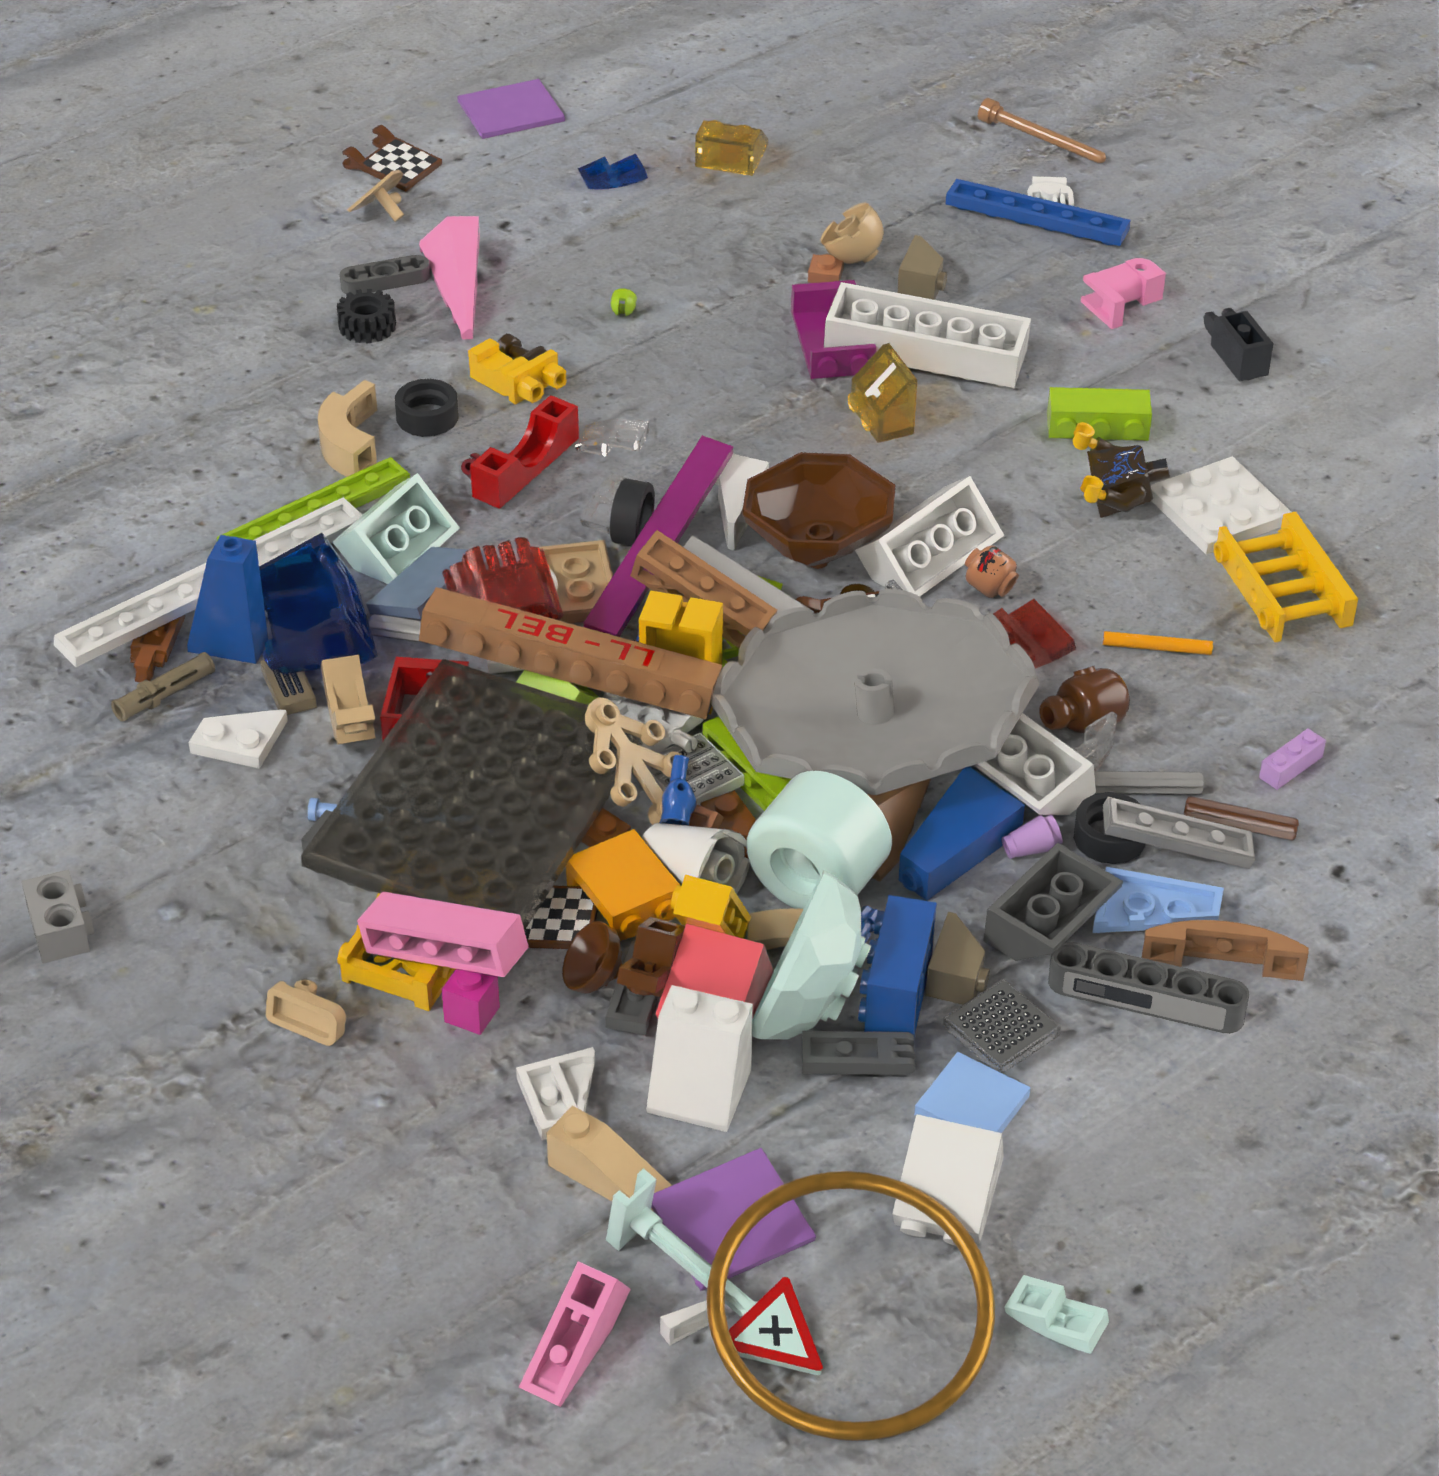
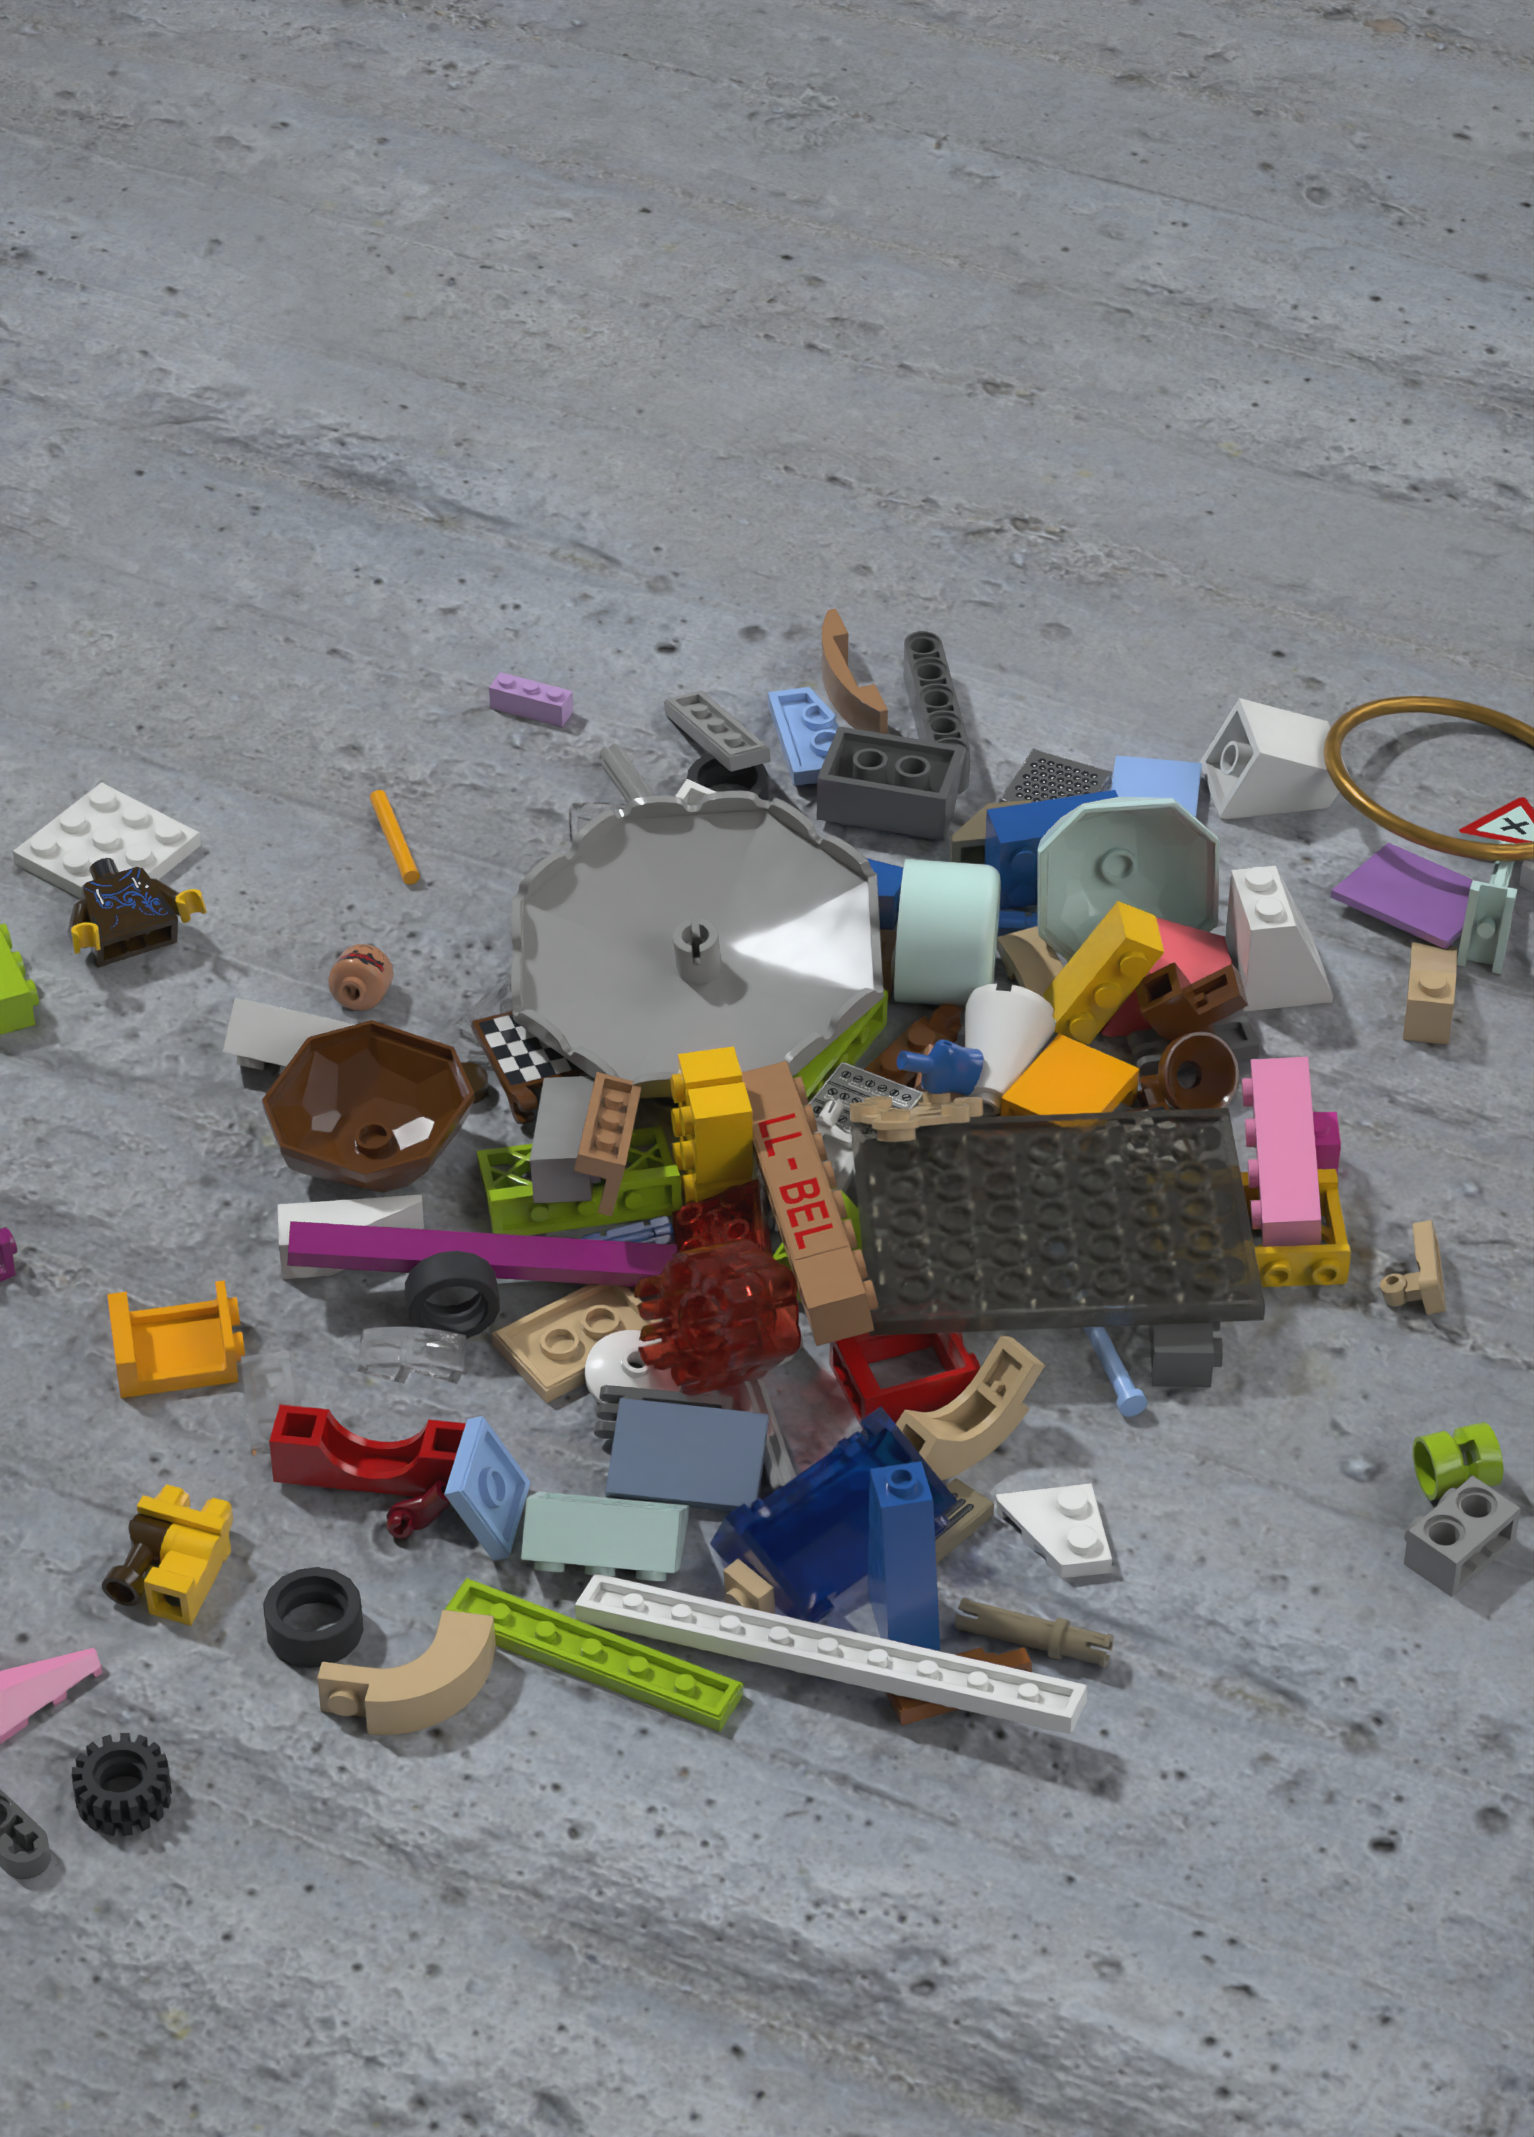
camera: 115 degrees left, 0 degrees up
white wing [516,1047,595,1140] -> none
clear yellow slope [848,343,918,443] -> none
clear red slope [993,599,1076,669] -> none
light aqua slope [1004,1275,1109,1354] -> none
reddish brown piece [1039,666,1130,735] -> none
reddish brown axle [1184,796,1299,841] -> none
yellow fence [1213,512,1358,642] -> none
none -> light orange panel [107,1280,246,1398]
none -> light blue tile [444,1416,531,1561]
none -> lime wheel [1412,1422,1504,1500]

